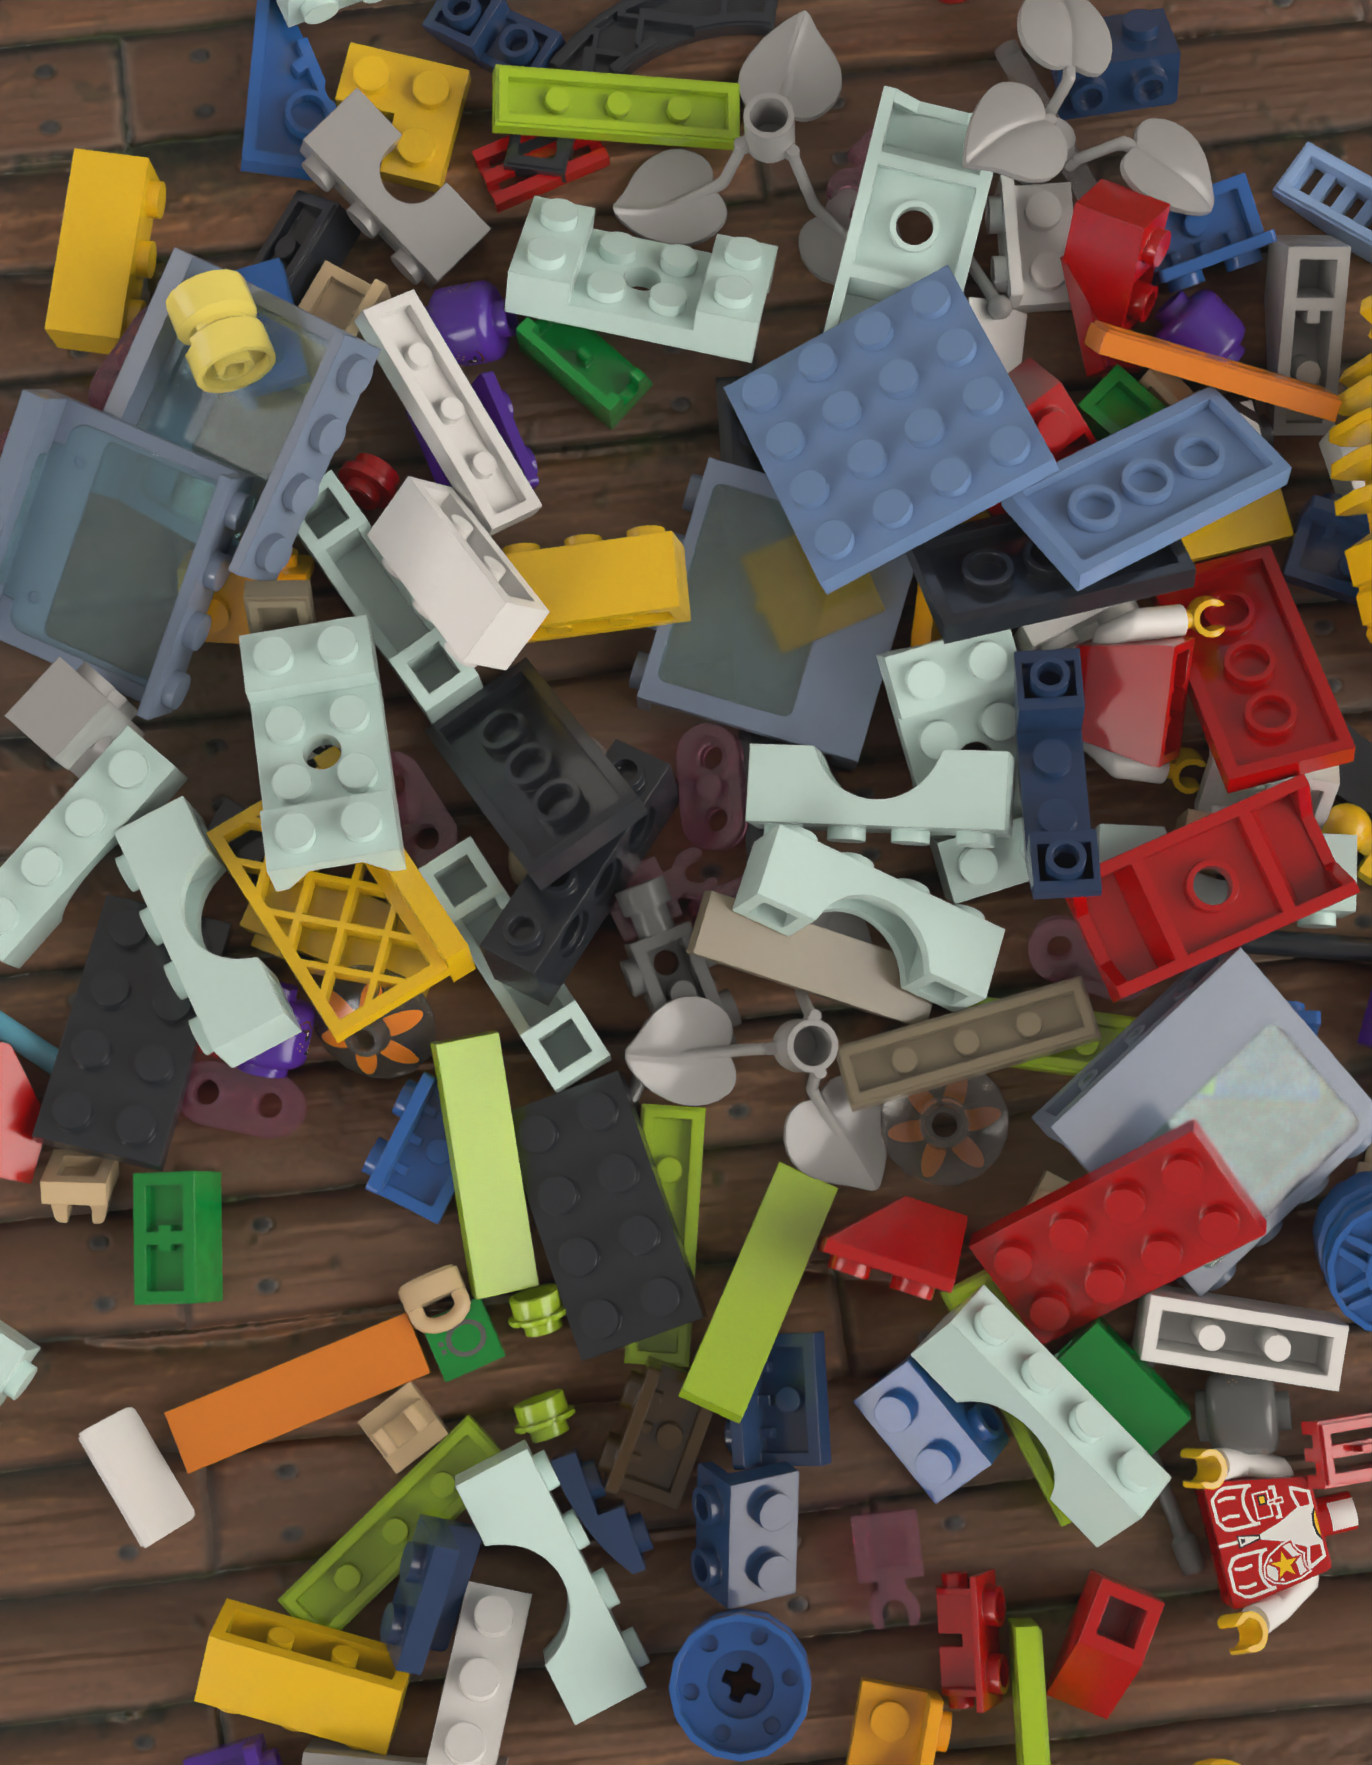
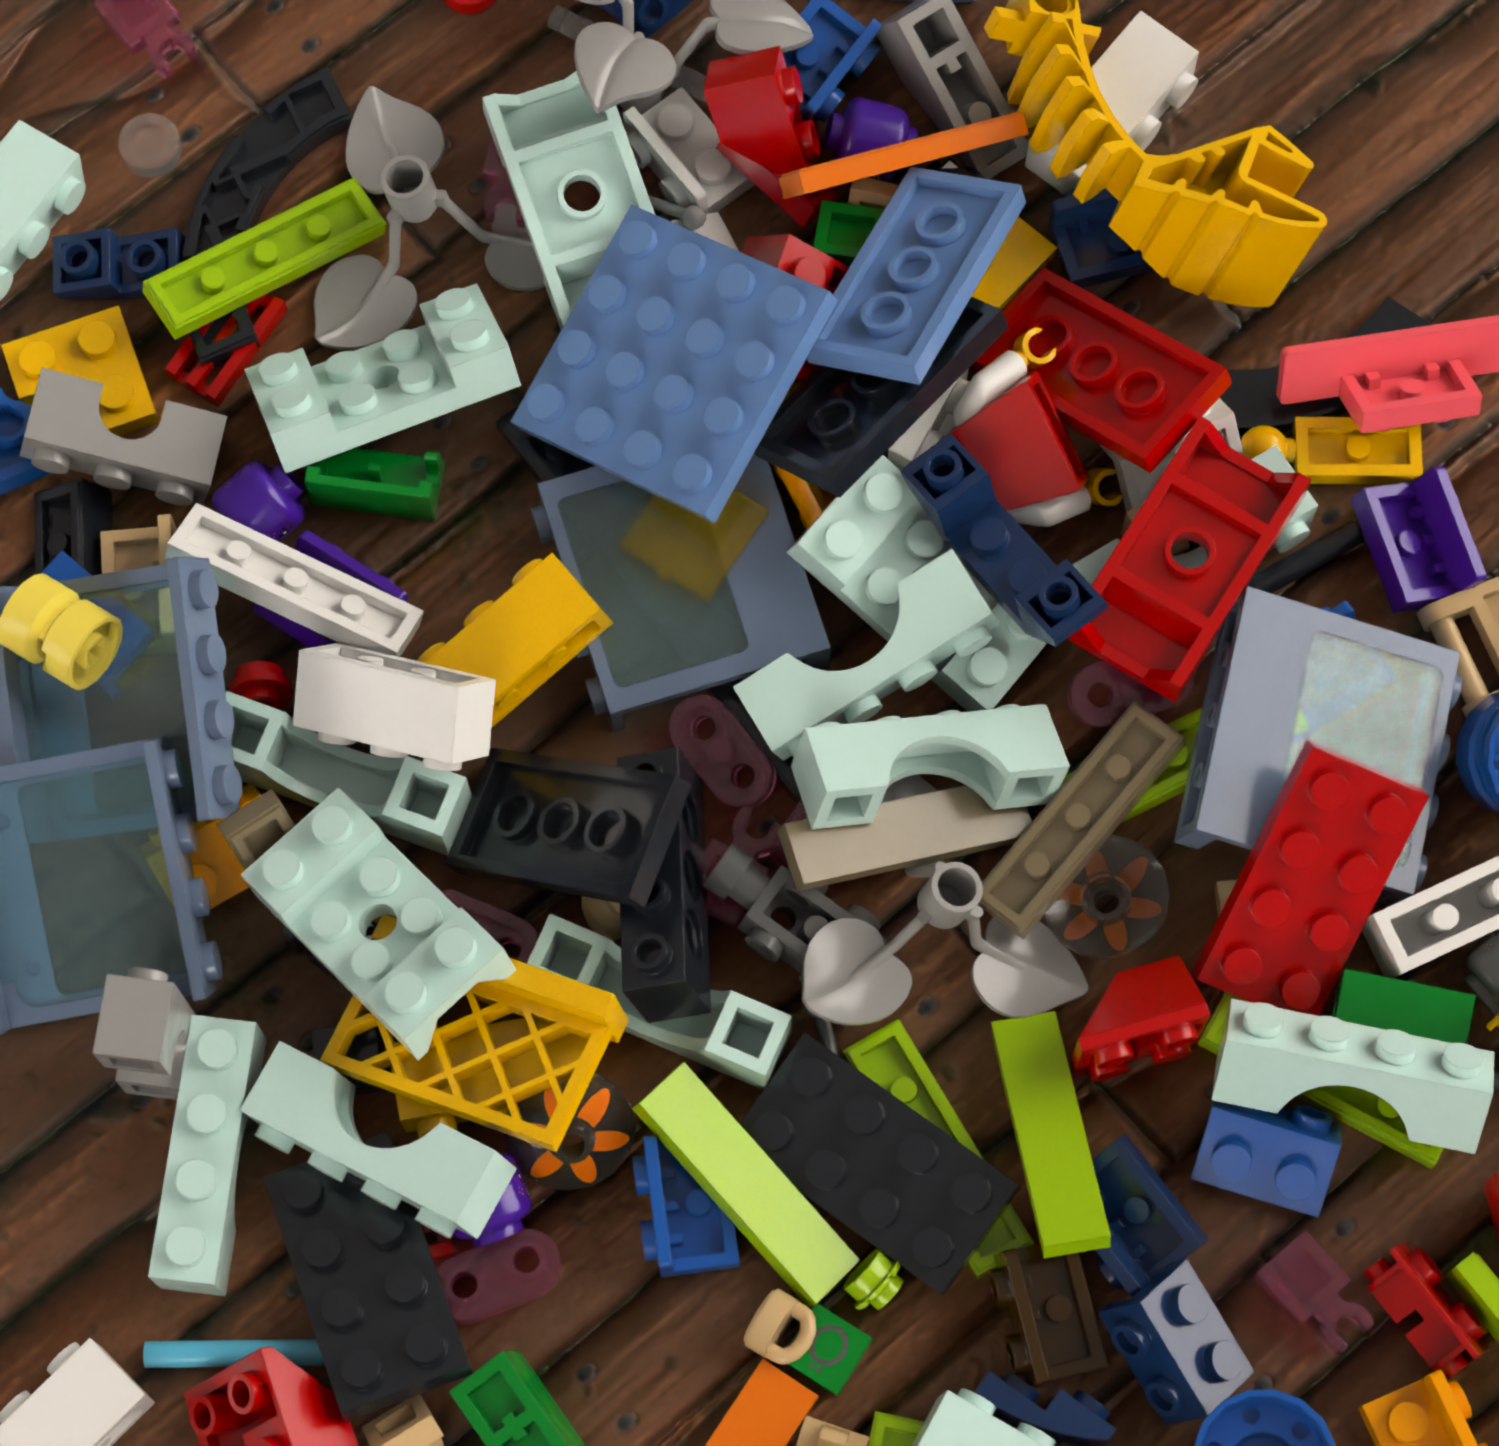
camera: 30 degrees left, 10 degrees down
lime plate [513,1389,575,1443] -> none

